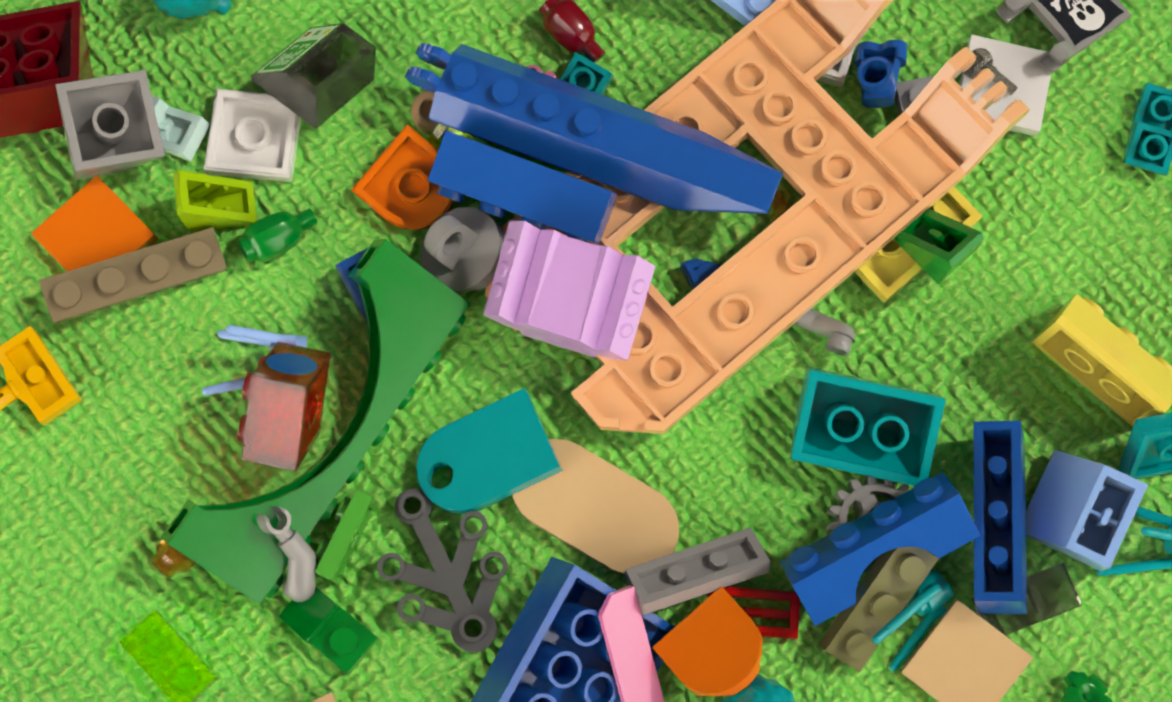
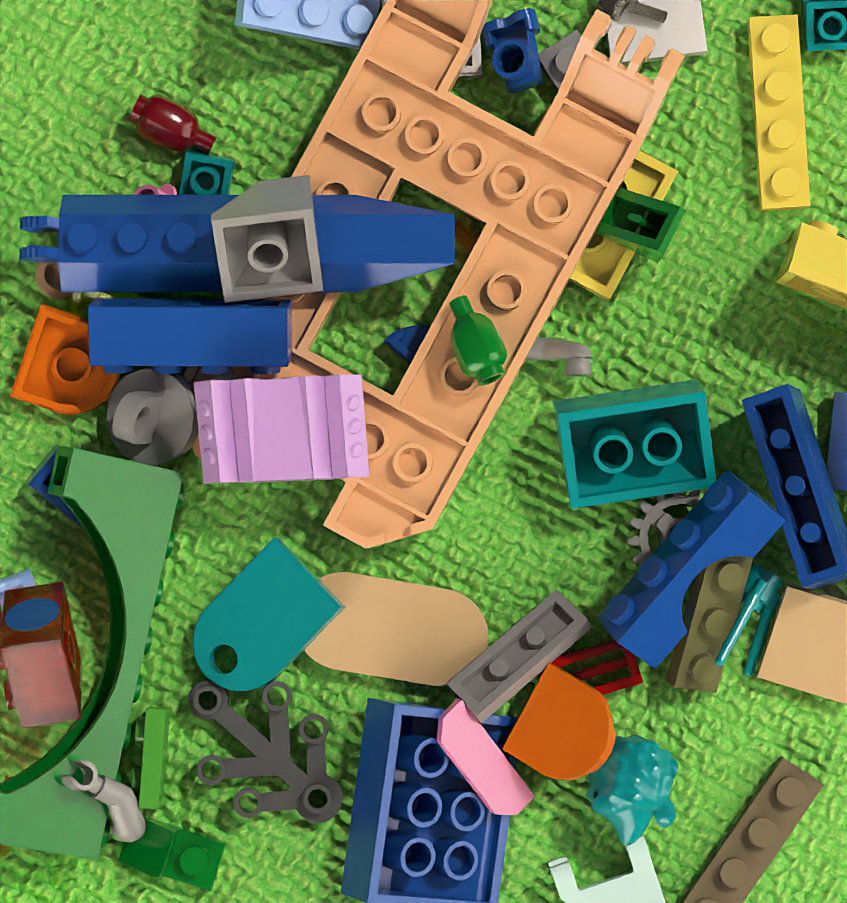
camera: 20 degrees left, 10 degrees up
none -> light grey slope [211,175,324,303]
none -> green plant [449,295,507,386]
none -> light yellow plate [747,14,810,211]

